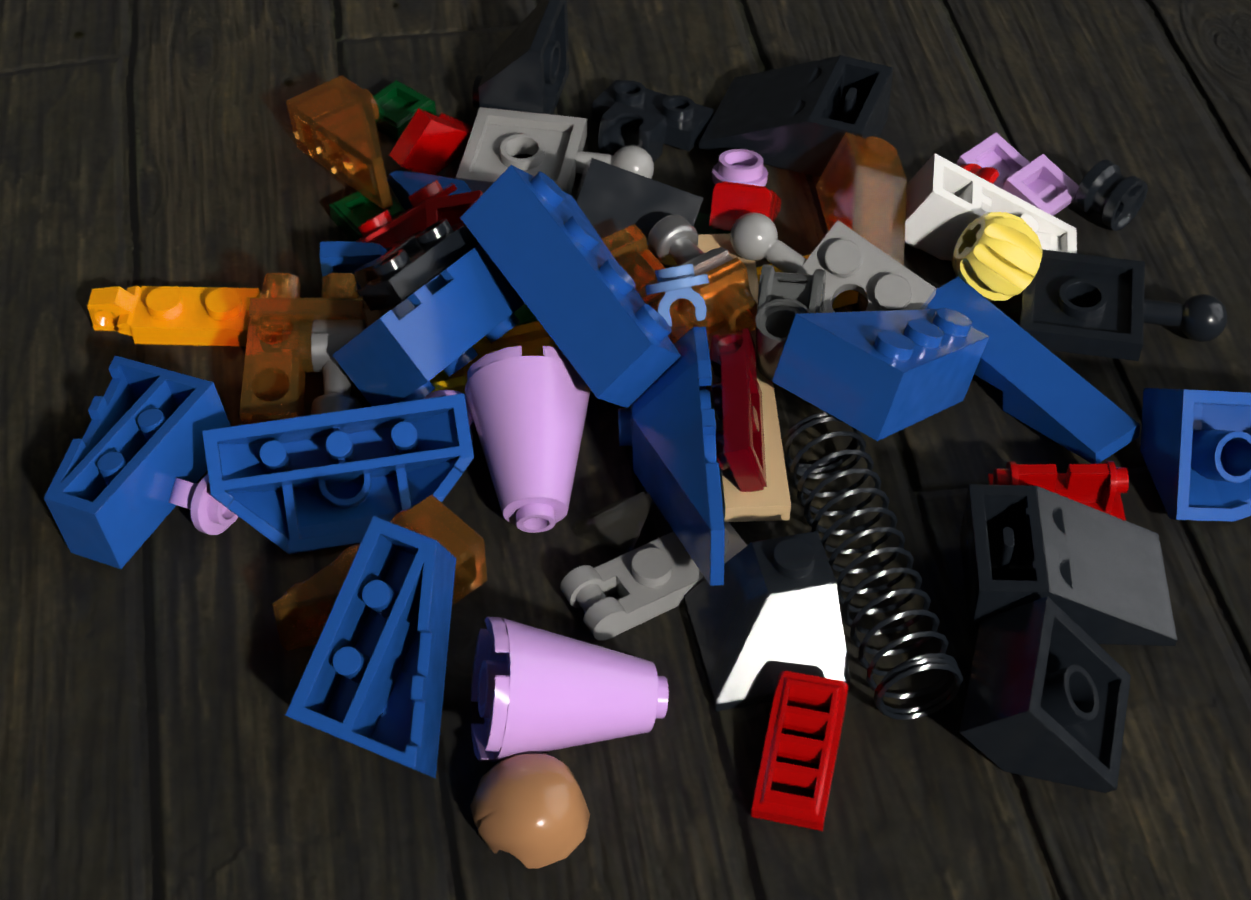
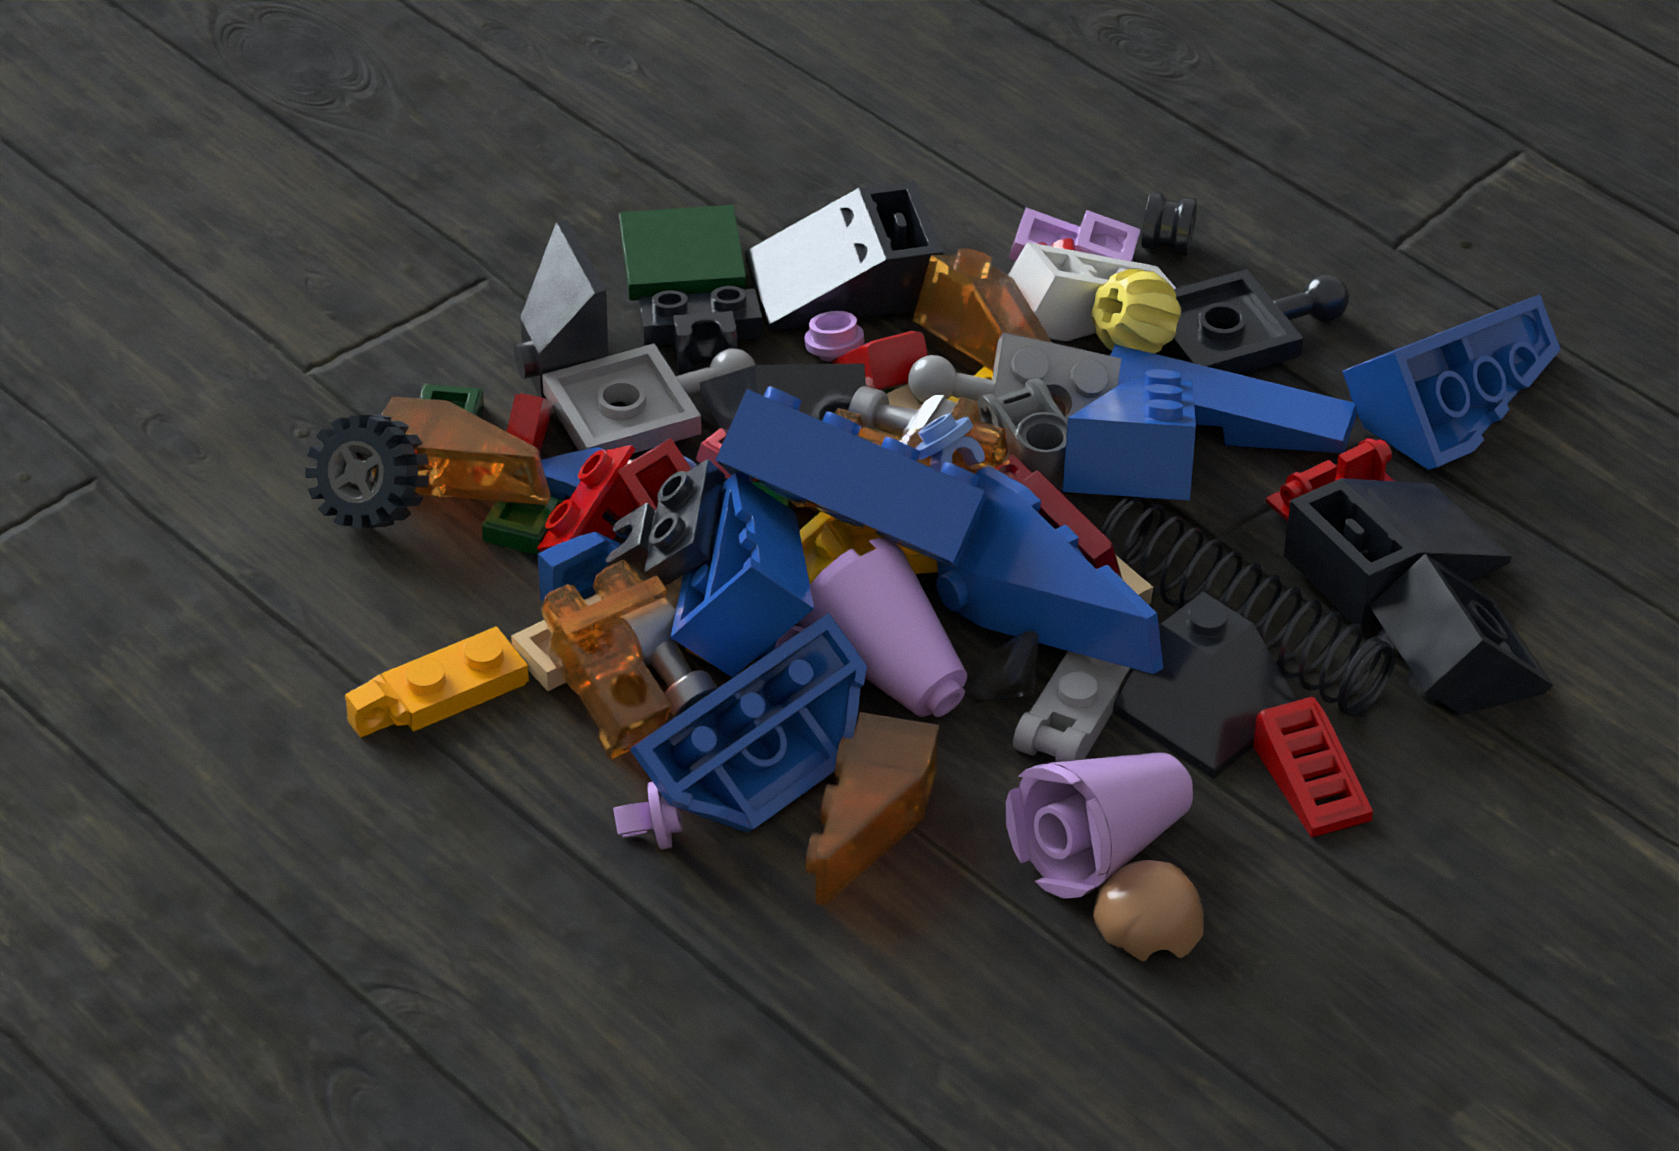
camera: 35 degrees left, 5 degrees down
blue wedge [44,355,231,569] -> none
blue wedge [285,516,456,779] -> none
none -> black wheel [305,415,429,529]
none -> dark green tile [619,205,746,301]

